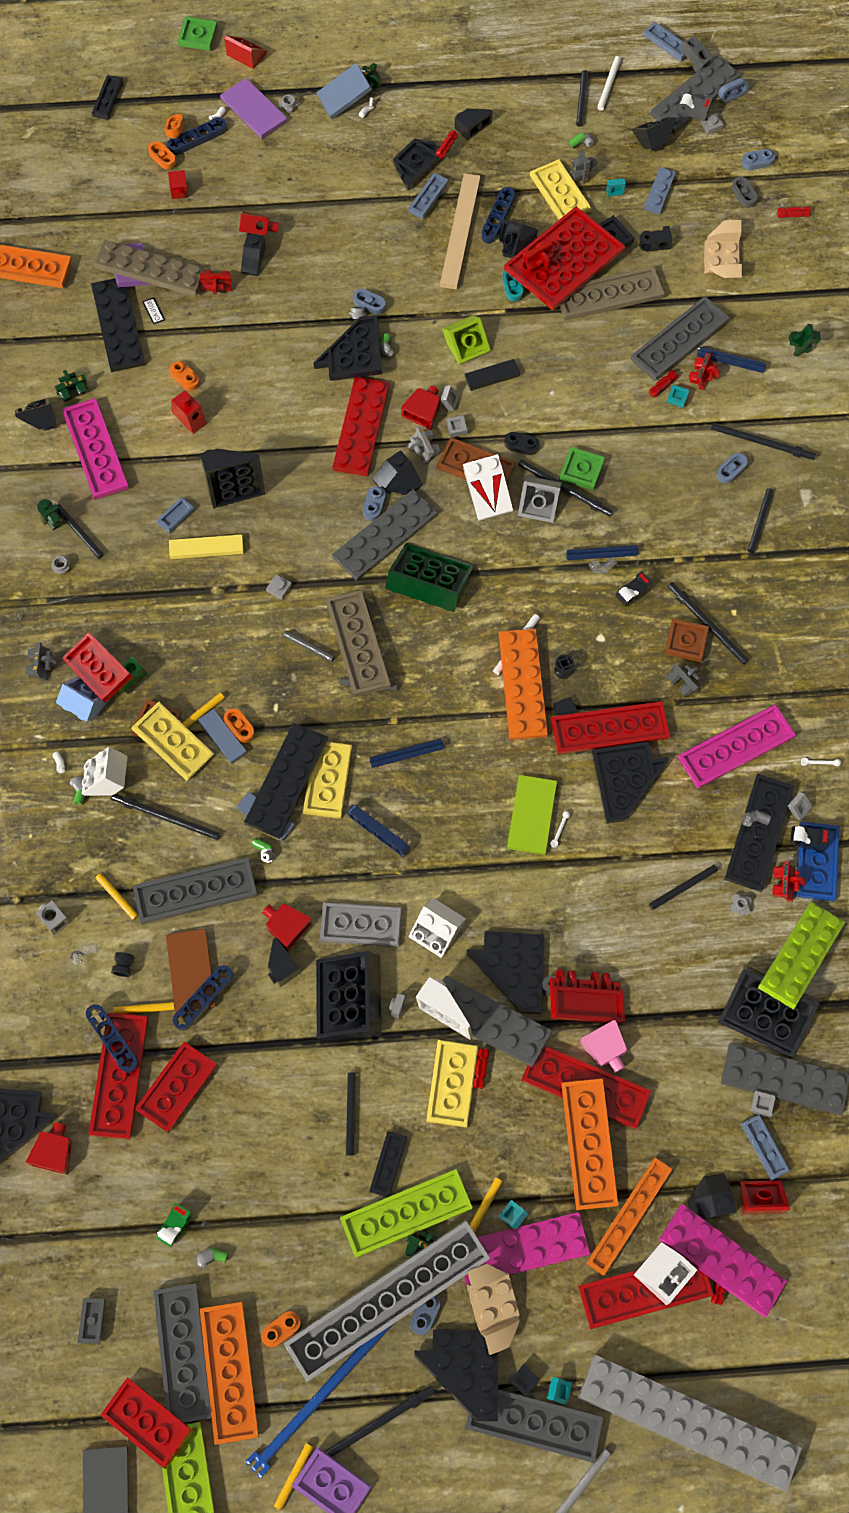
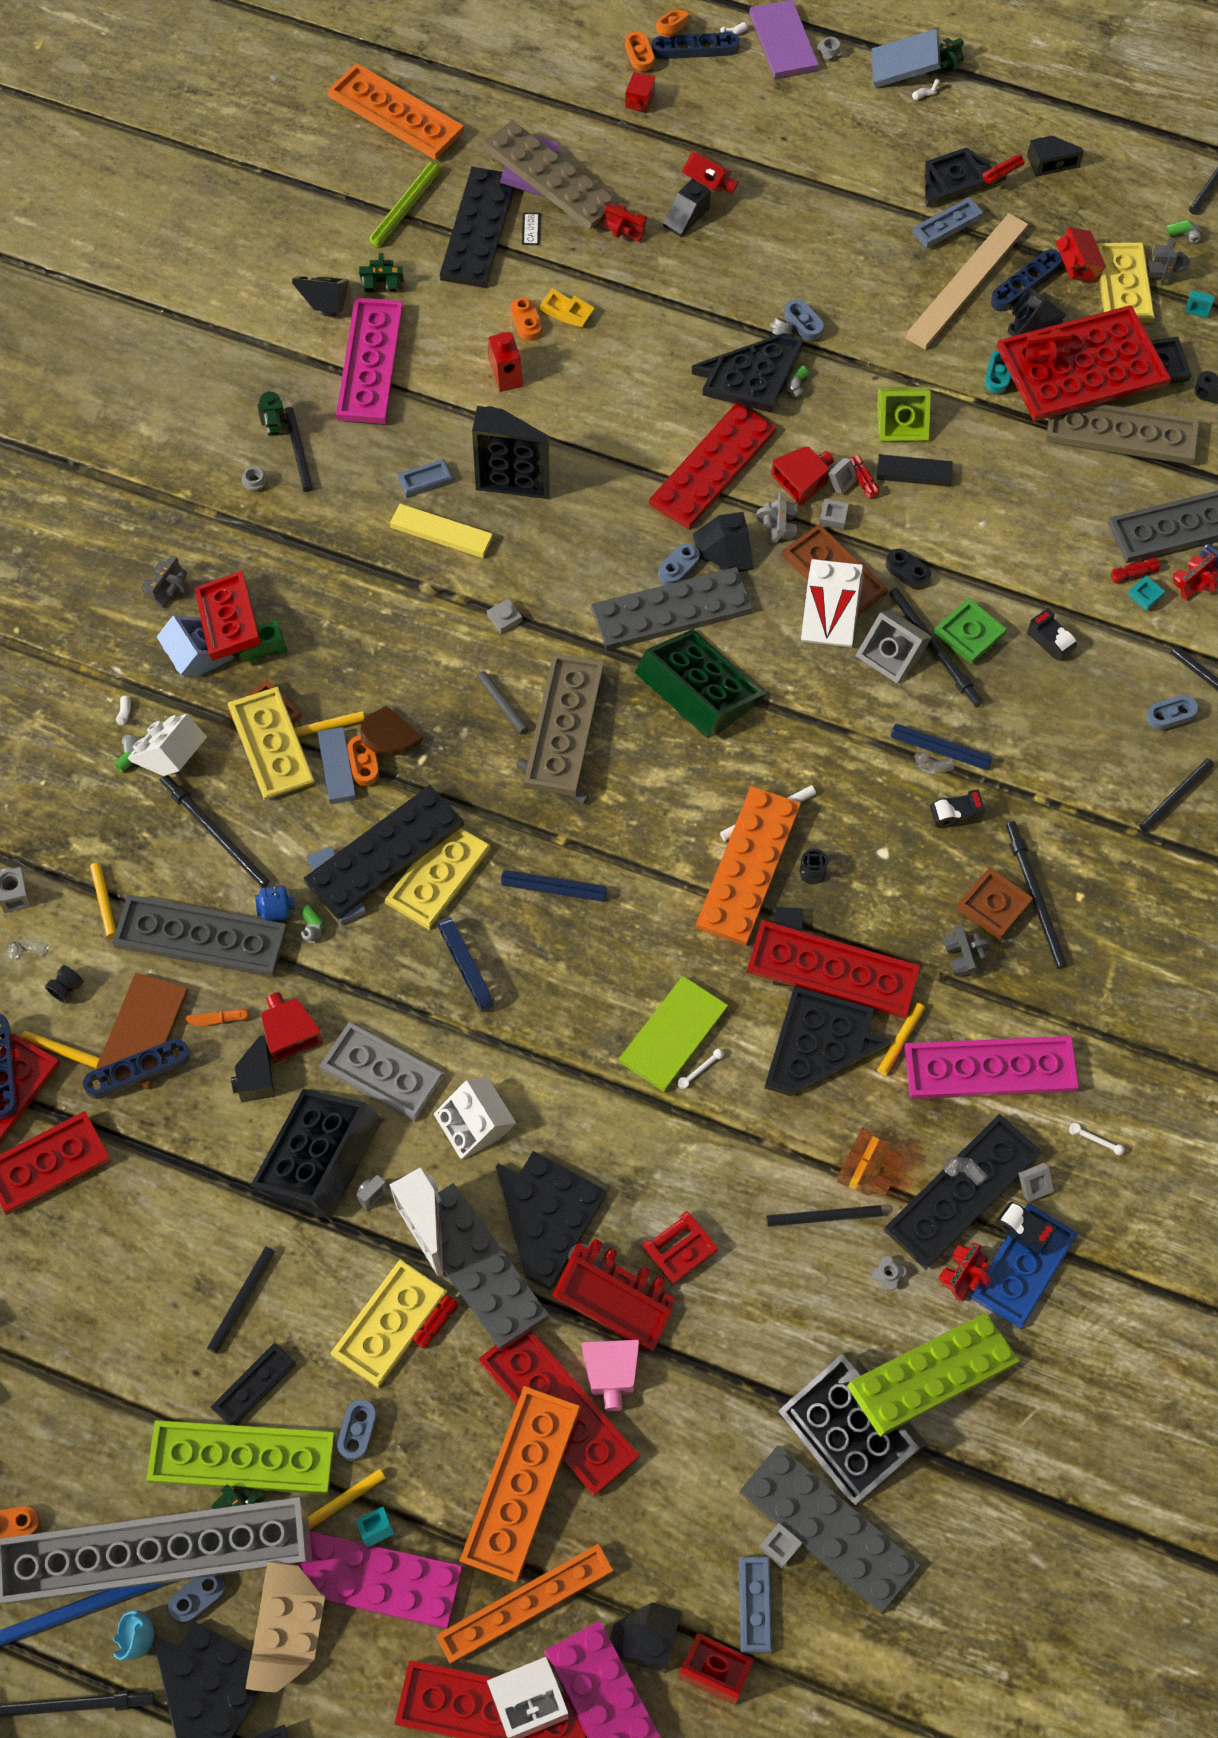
camera: 25 degrees right, 5 degrees down
none -> medium azure hair [113,1610,154,1661]
none -> orange piece [185,1008,250,1026]
none -> blue head [255,885,295,922]
none -> sand blue plate [337,1400,376,1461]
none -> reddish brown tile [360,706,423,756]
none -> lime axle [369,161,440,247]
none -> yellow slope [539,288,594,327]
none -> red plate [641,1211,718,1286]
none -> clear orange hips [837,1127,904,1196]
none -> red axle [850,455,880,499]
none -> yellow bar [877,1003,925,1076]
none -> black leg [1027,608,1077,660]
none -> red brick [1056,227,1106,283]

